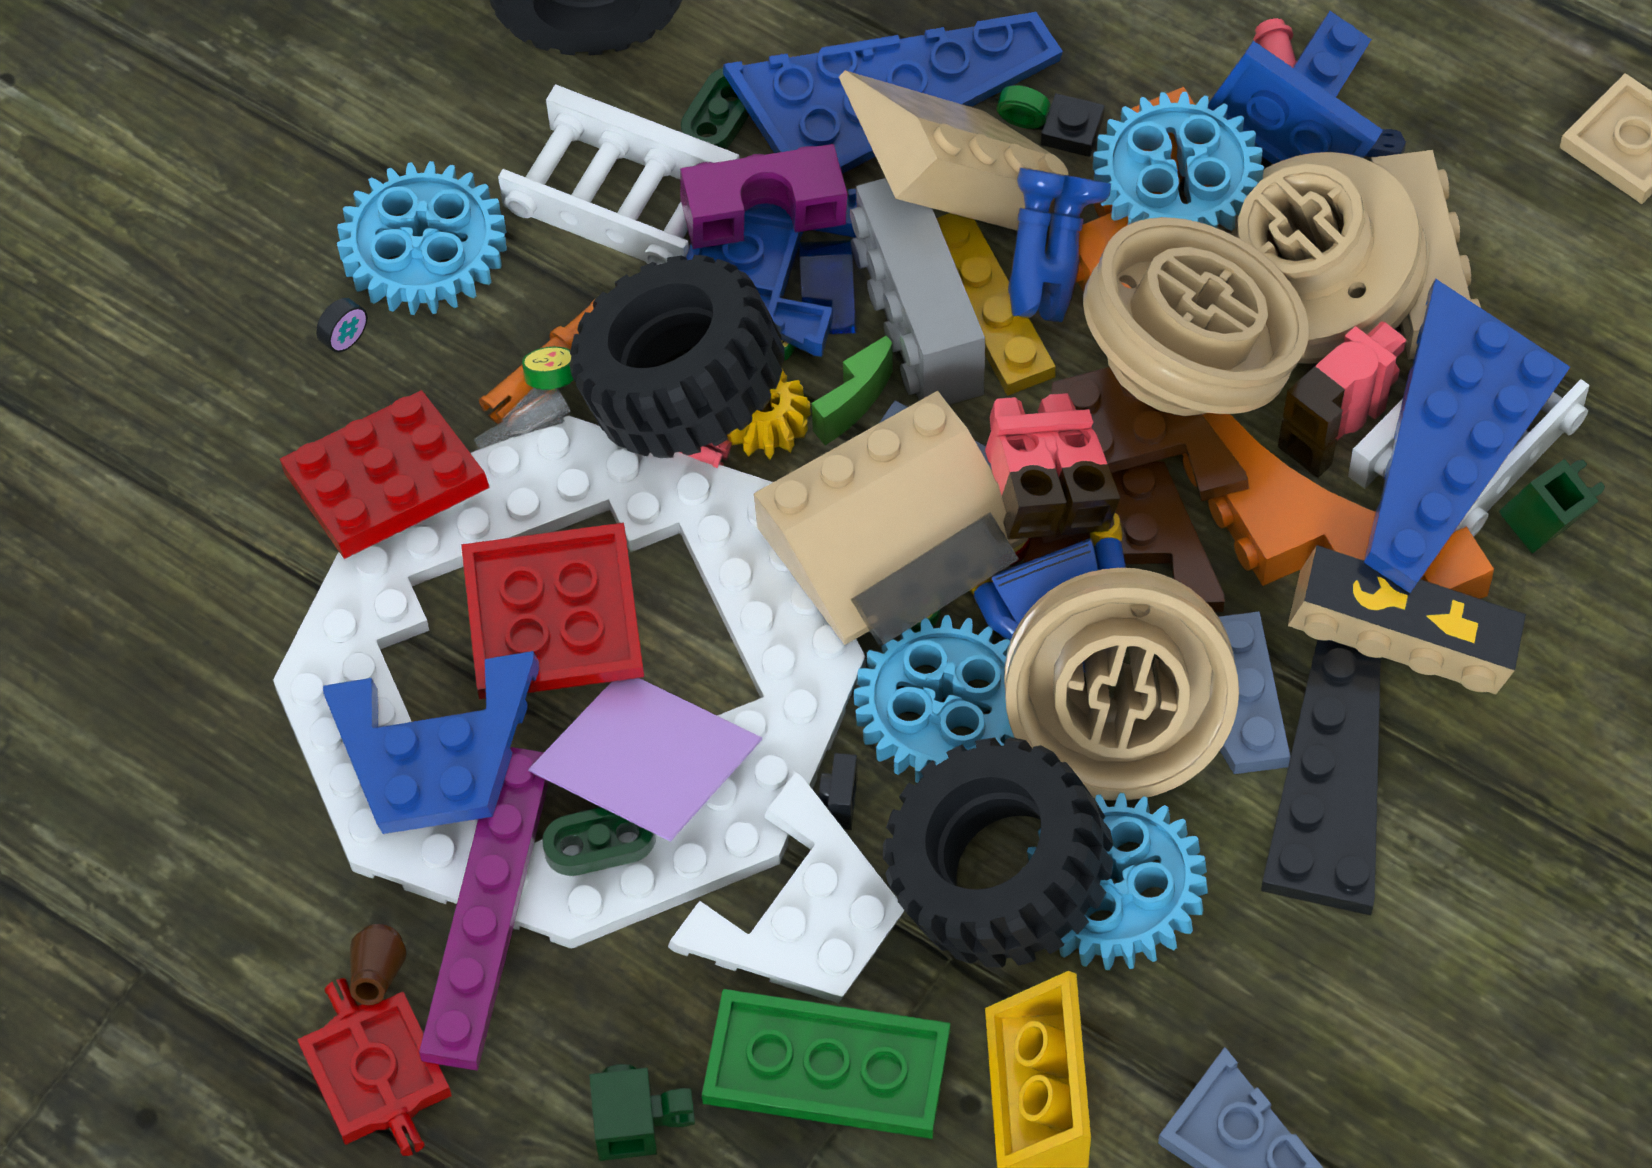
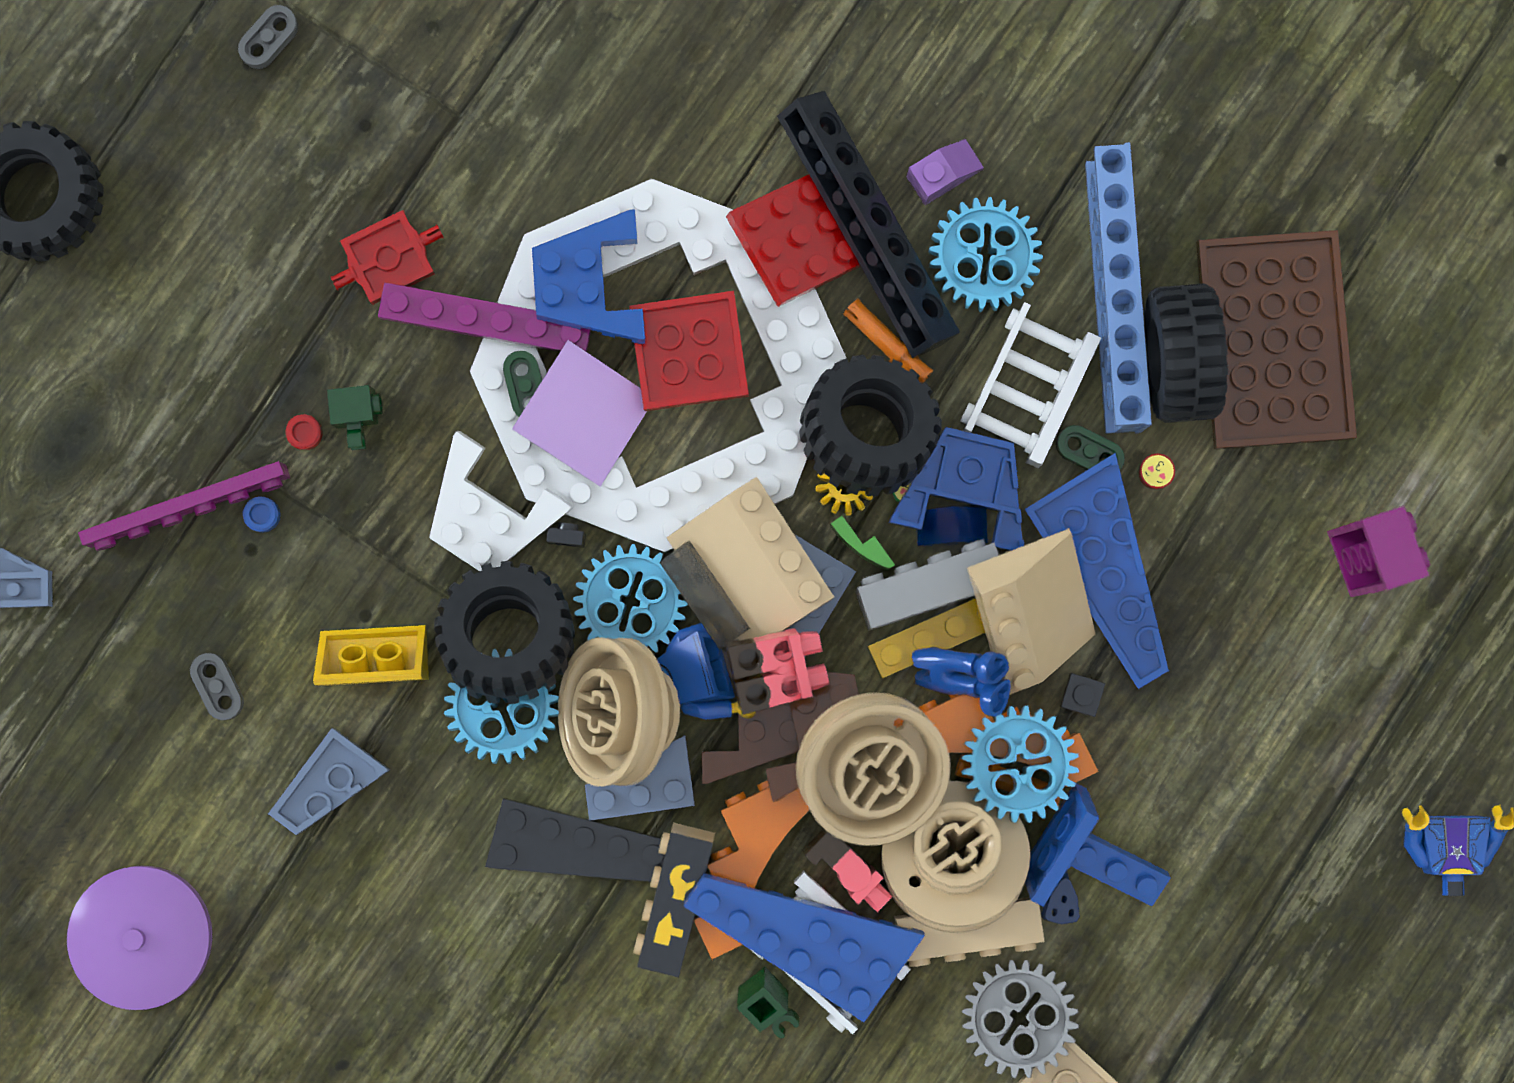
camera: 90 degrees right, 25 degrees up
tile [316,298,368,352] -> none
reddish brown cone [350,924,407,1005] -> none
clear cone [474,388,570,451] -> none
tile [522,346,574,390] -> none
magenta arch [680,144,847,249] -> none
green plate [702,989,951,1139] -> none
green tile [996,85,1051,129] -> none
coral pin [1253,18,1296,68] -> none
none -> black brick [777,91,960,358]
none -> medium lavender slope [907,139,984,205]
none -> light grey gear [962,960,1079,1078]
none -> medium blue tile [1085,142,1152,434]
none -> light yellow tile [1138,453,1175,490]

